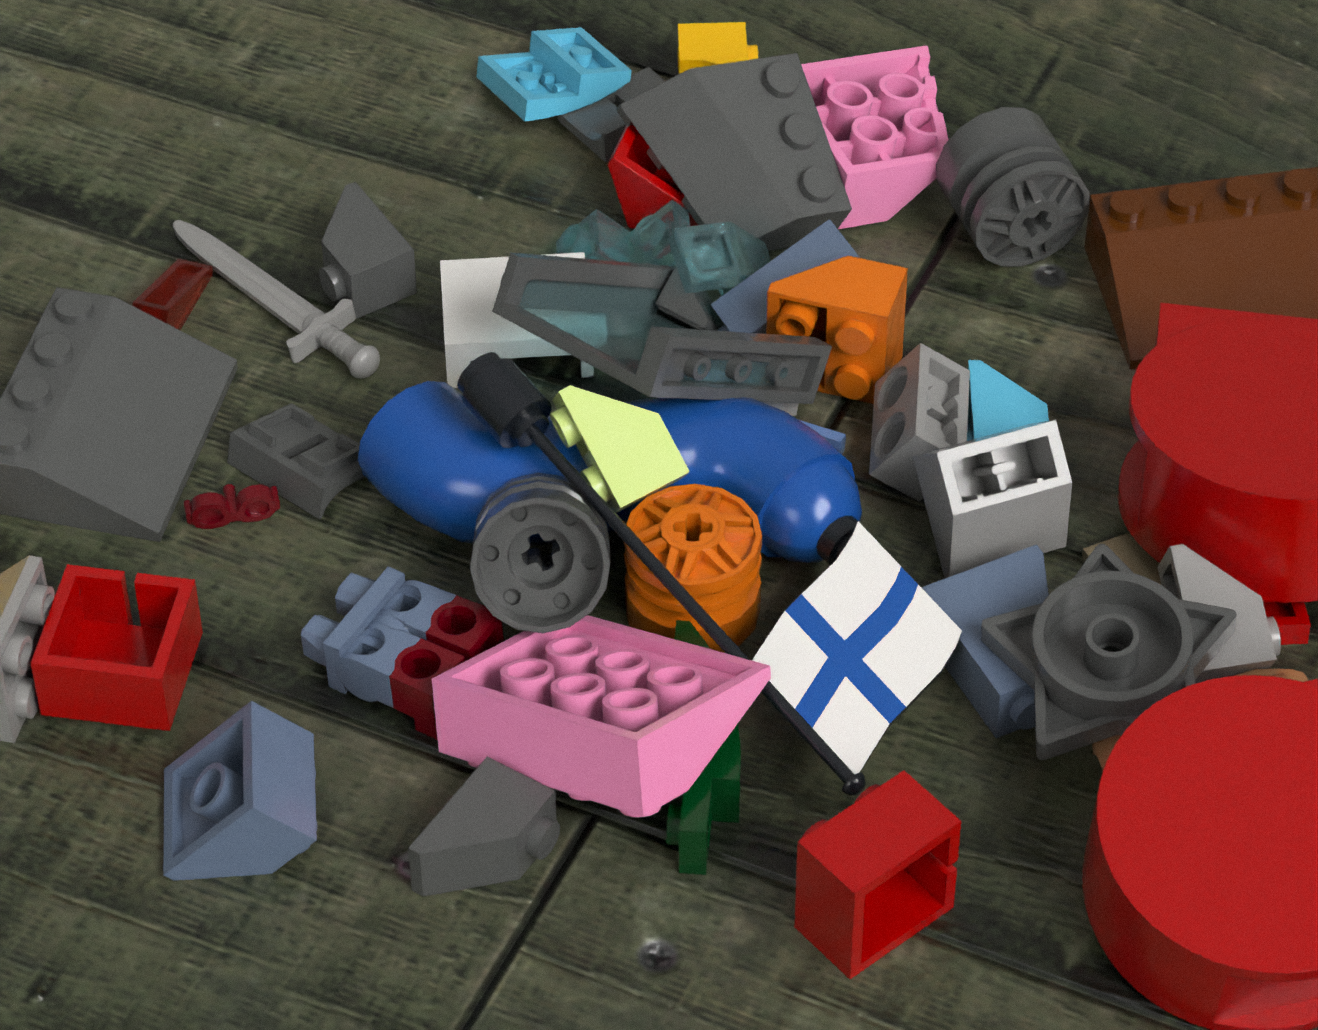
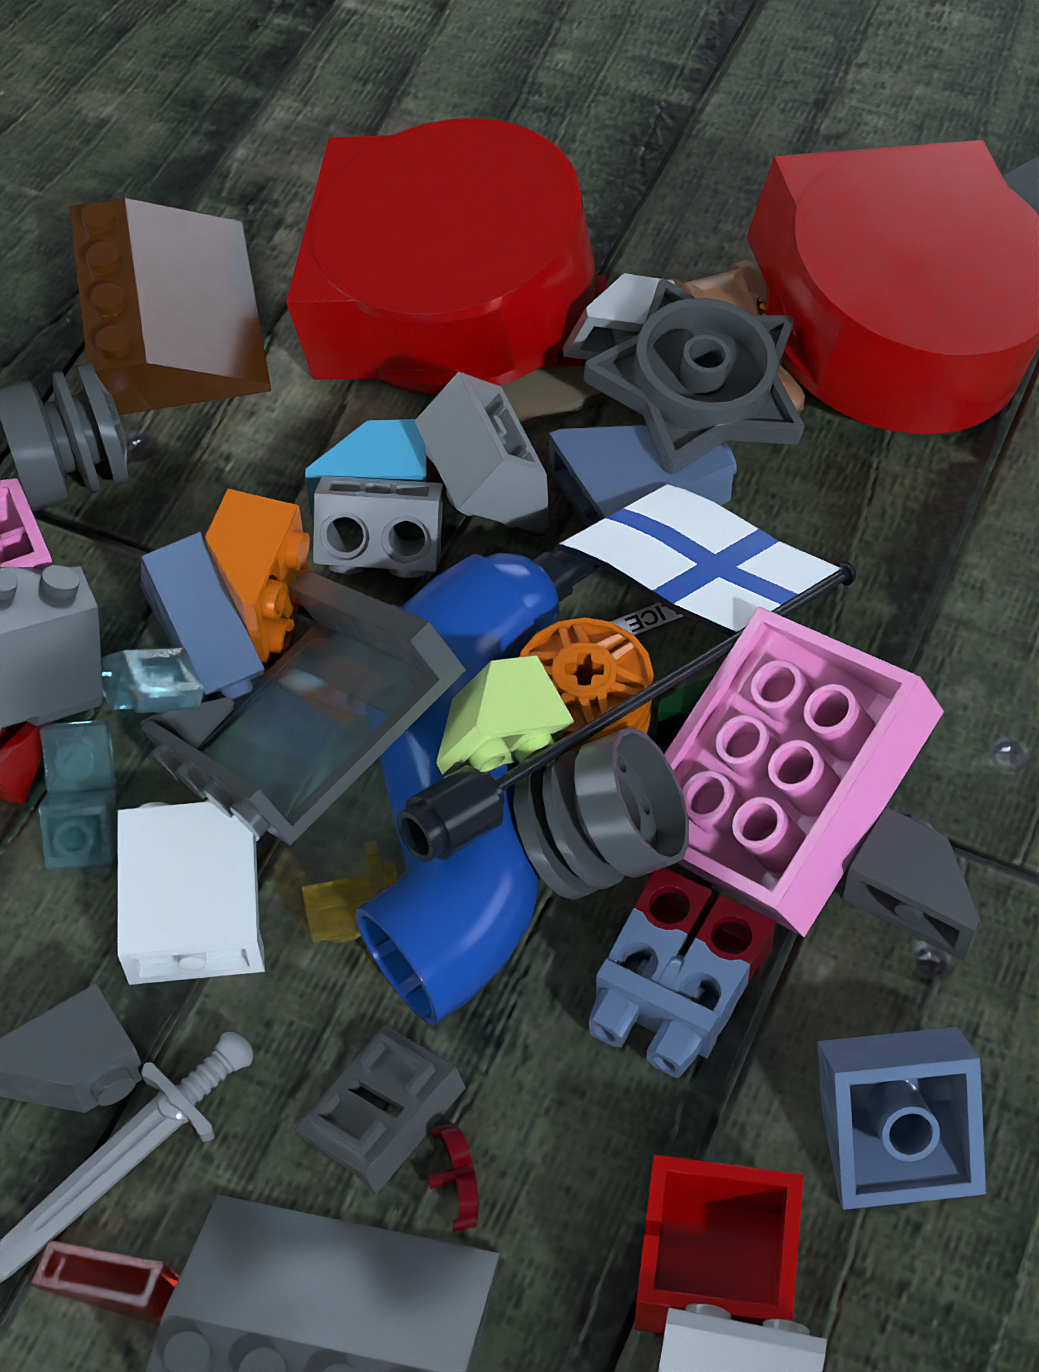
camera: 90 degrees left, 10 degrees up
red piece [795,770,961,979] -> none

